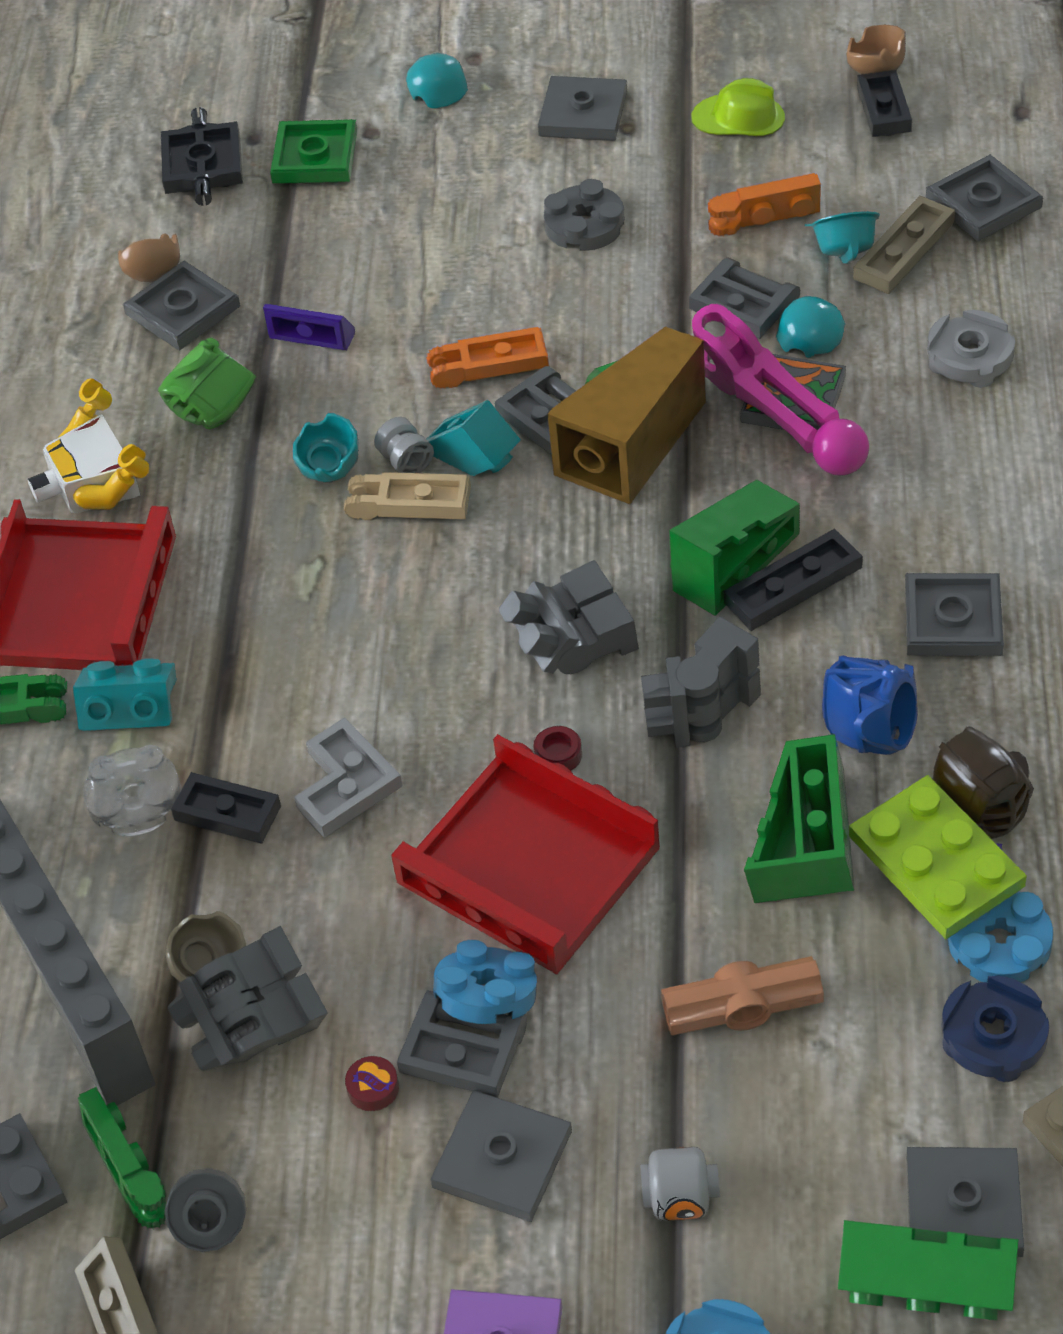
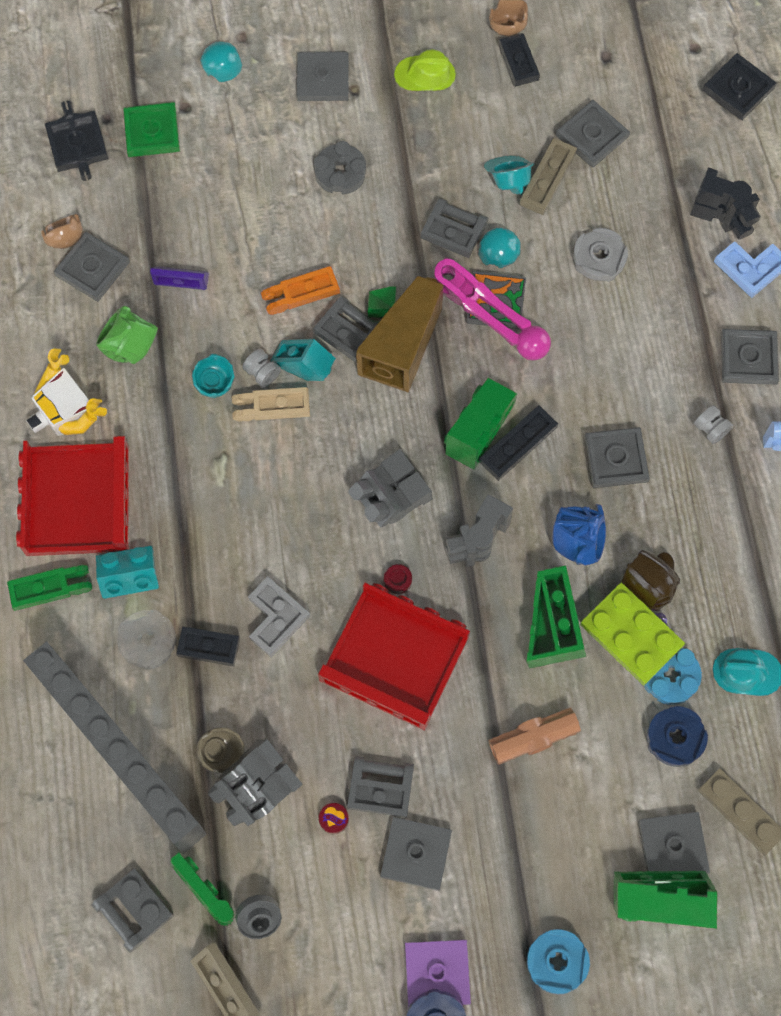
camera: 15 degrees left, 20 degrees up
dark azure plate [433,940,537,1024] -> none
light grey head [640,1146,720,1221] -> none
orange hinge [708,173,821,237] -> none

